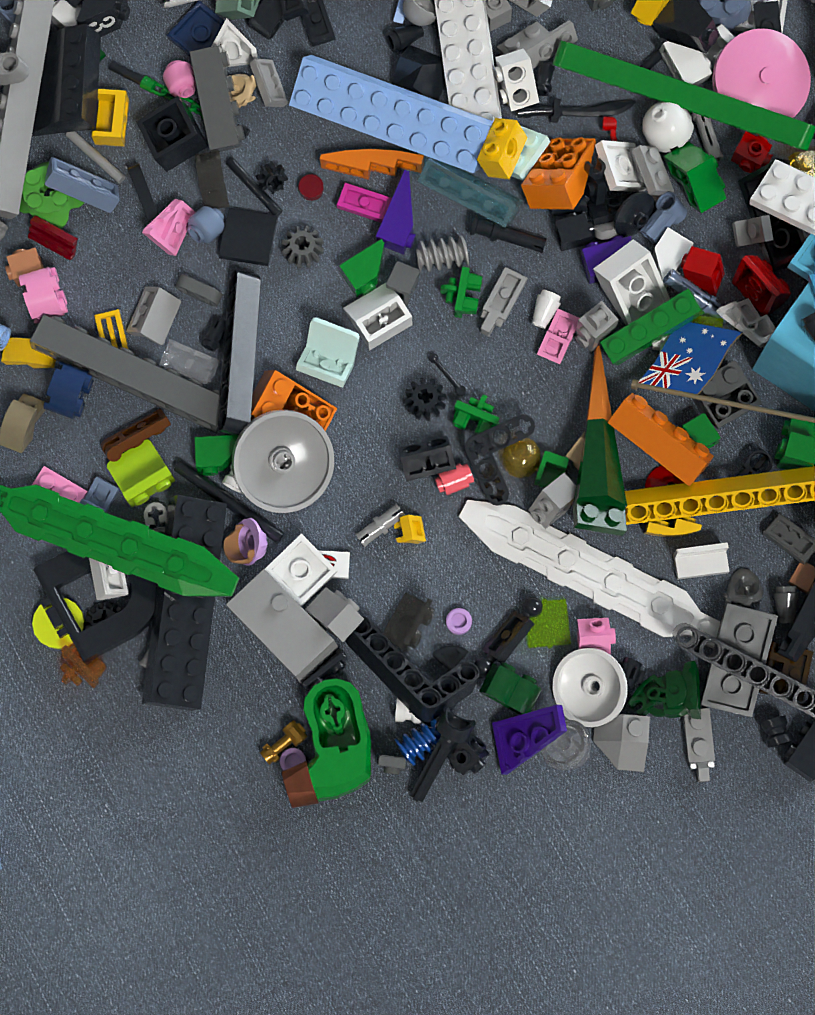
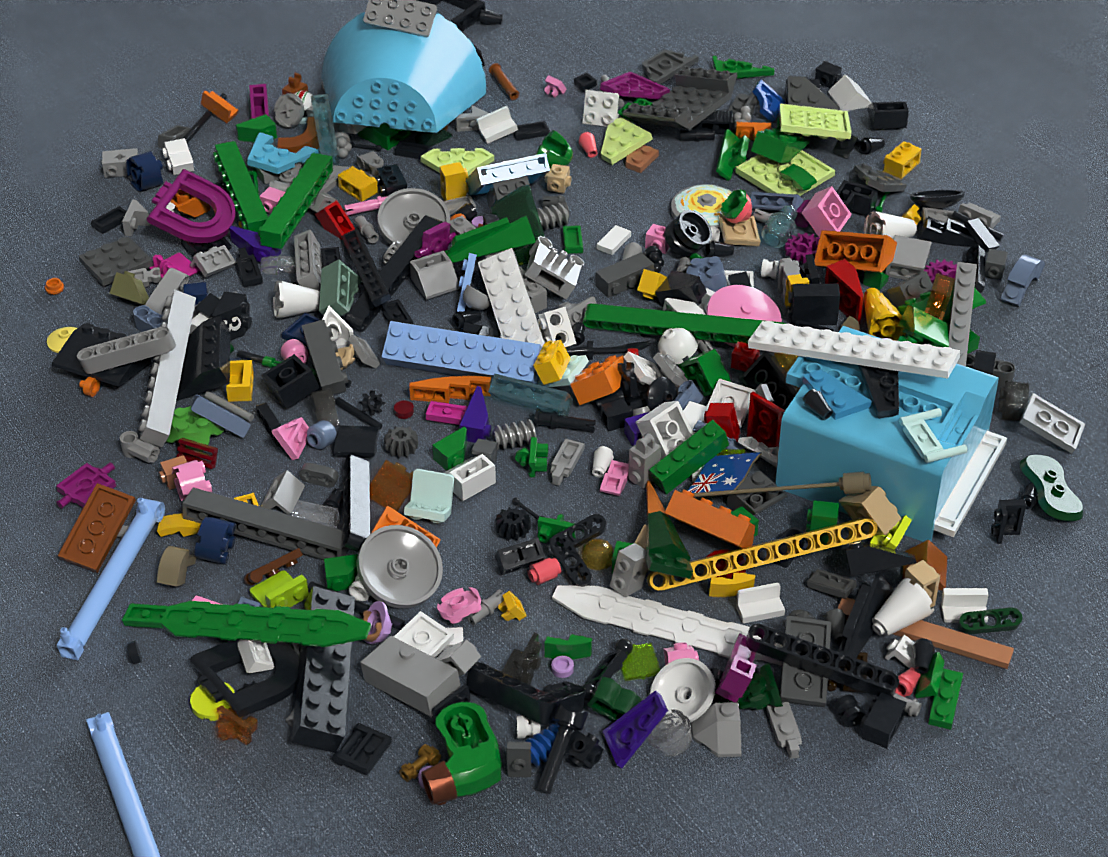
camera: 10 degrees left, 35 degrees down
none -> black plate [331,723,392,776]
none -> clear orange bracket [370,460,413,512]
none -> bright pink plate [437,587,482,624]
none -> green slope [544,634,592,659]
none -> white plate [707,379,756,428]
none -> magenta arch [715,633,757,703]

